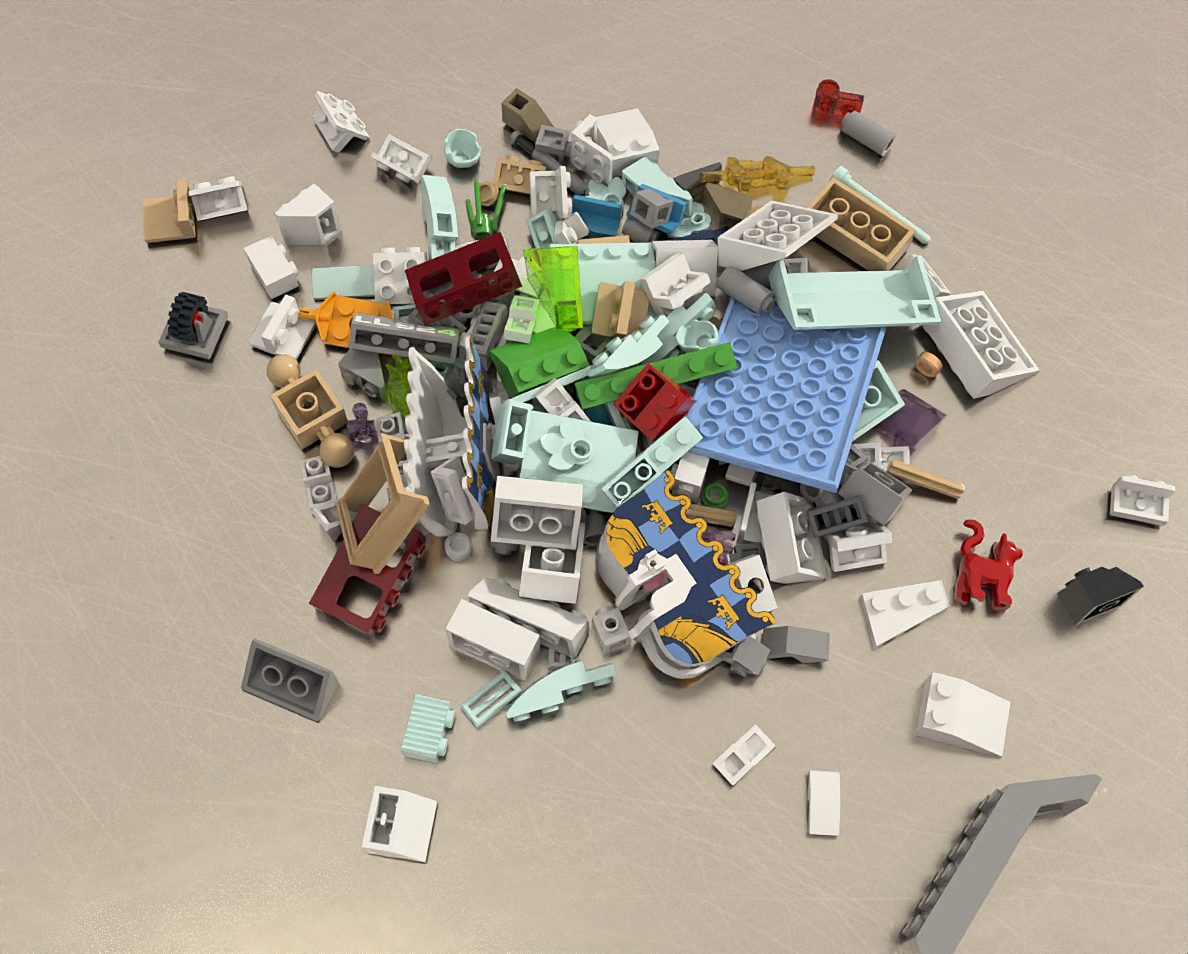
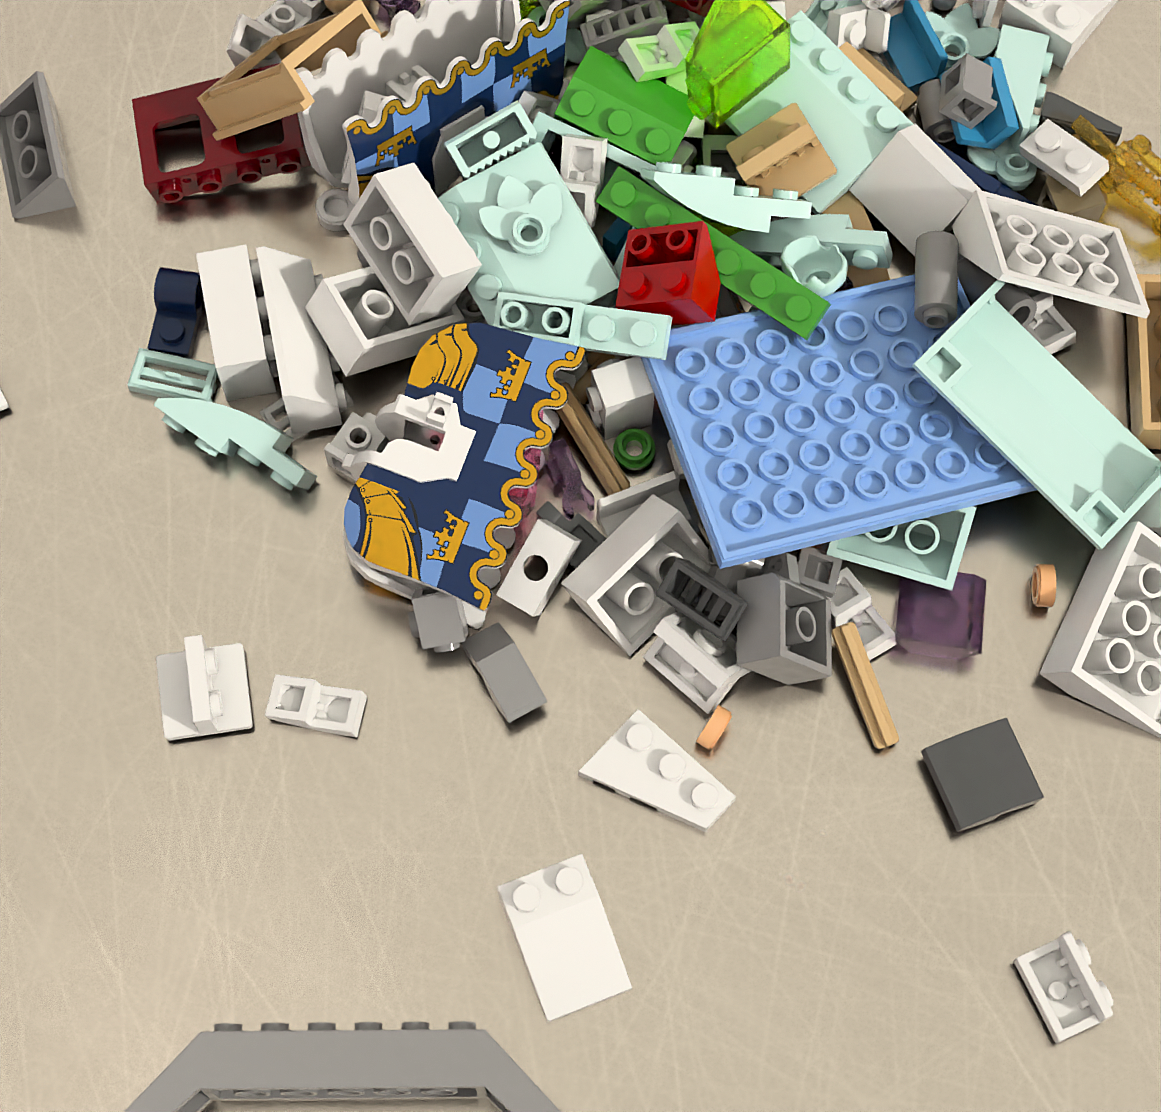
camera: 55 degrees right, 5 degrees up
light aqua brick [401,694,455,763] -> none
white bracket [640,253,710,317] -> none
white slope [808,770,840,836] -> none
red animal [954,519,1023,610] -> none
black slope [1059,567,1144,625] -> none
none -> dark blue plate [147,267,204,359]
none -> white bracket [156,635,253,741]
none -> light nougat tile [695,704,732,750]
none -> dark grey slope [921,718,1044,832]
none -> white plate [1019,119,1109,197]

